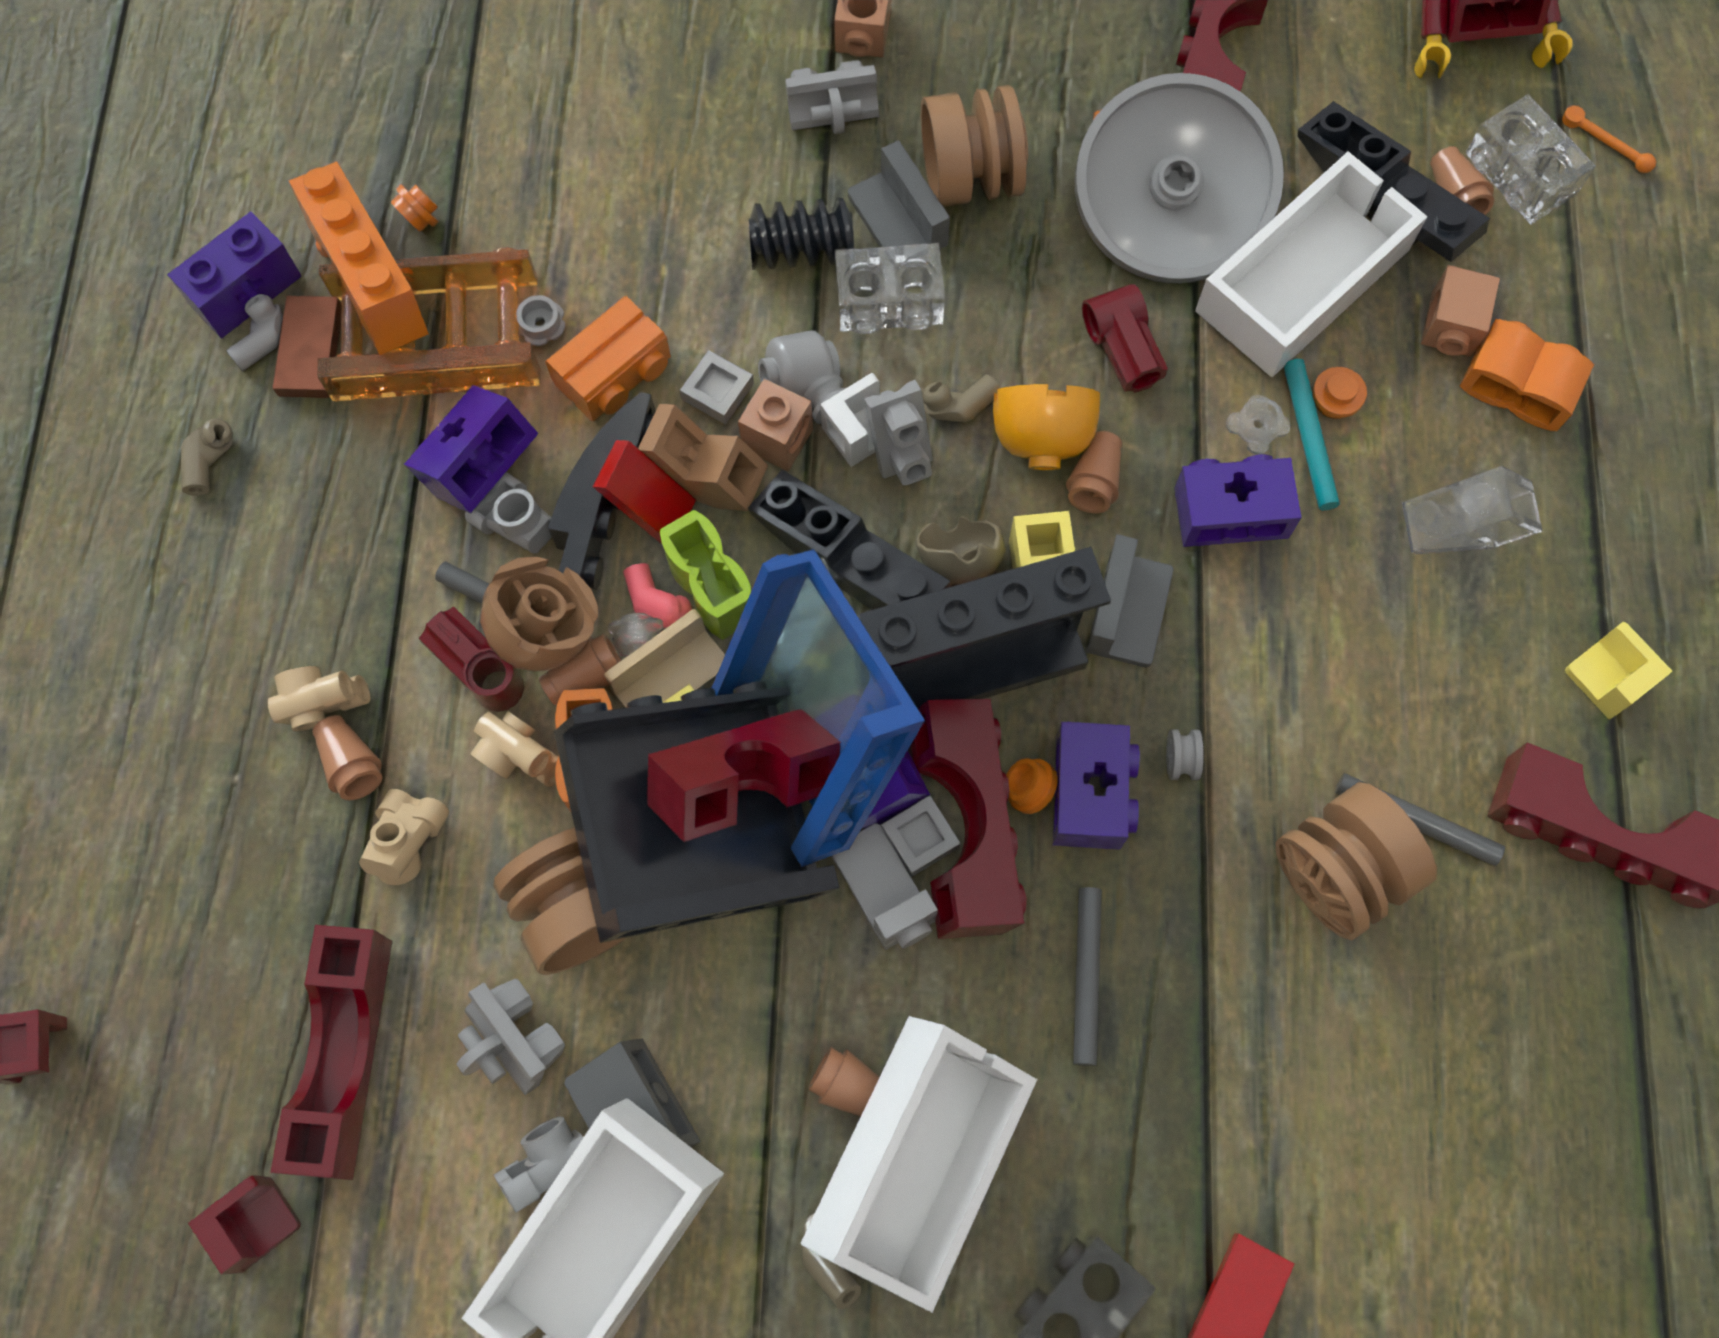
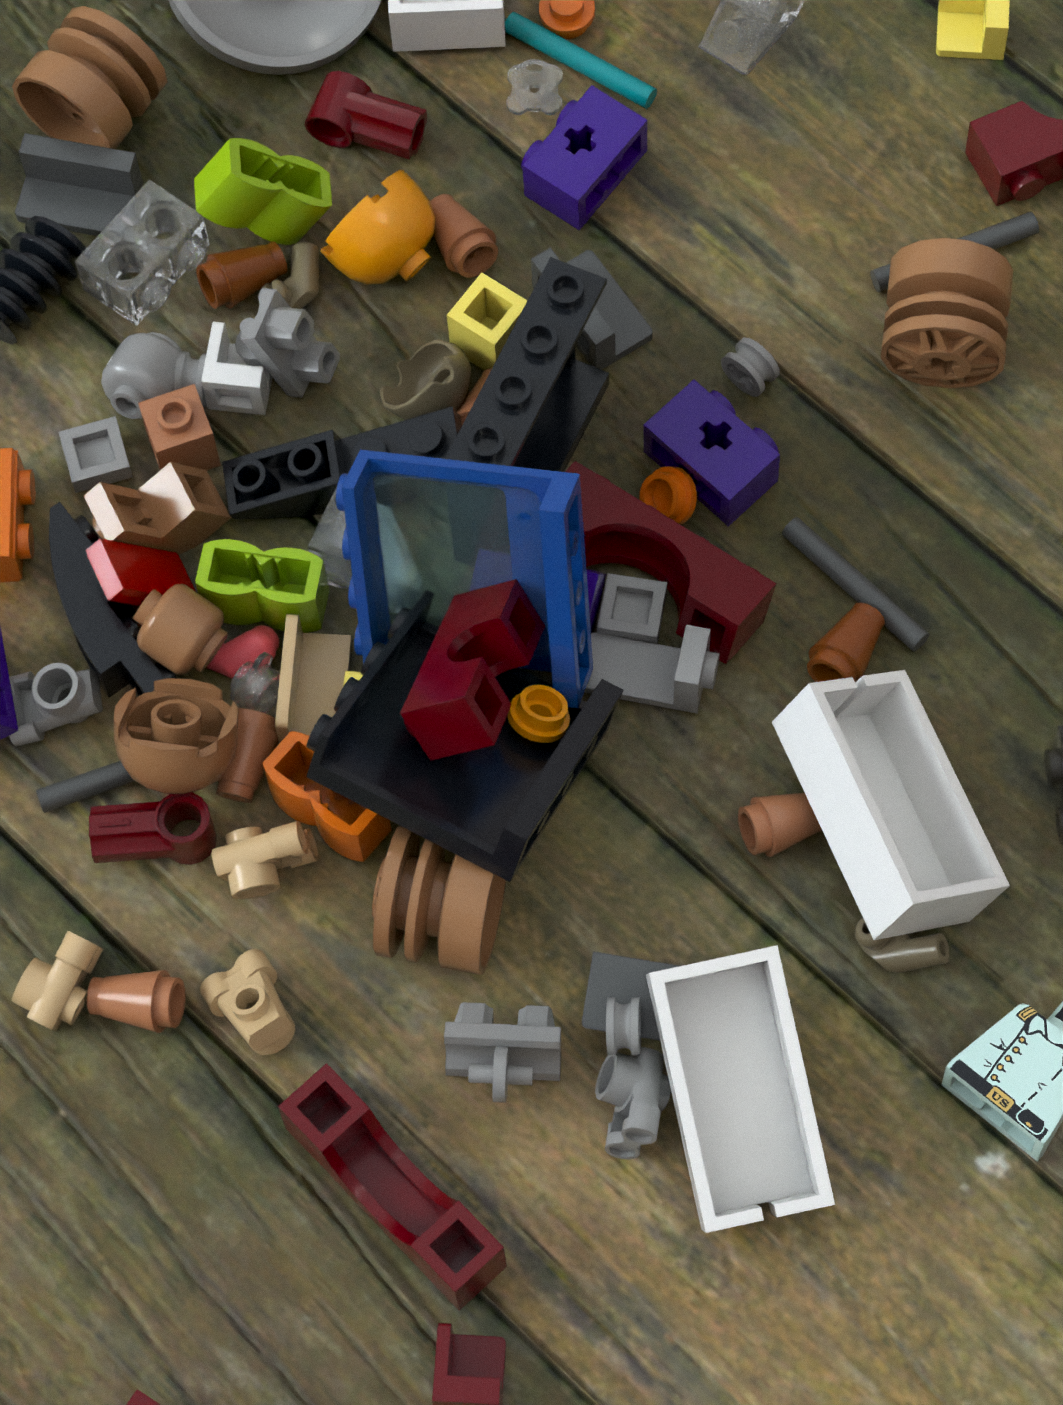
camera: 45 degrees left, 5 degrees down
none -> medium nougat head [133,584,228,675]
none -> lime brick [194,138,332,245]
none -> dark orange cone [196,241,287,309]
none -> light orange plate [508,685,570,743]
none -> light grey bush [606,997,641,1055]
none -> dark orange cone [807,603,885,683]

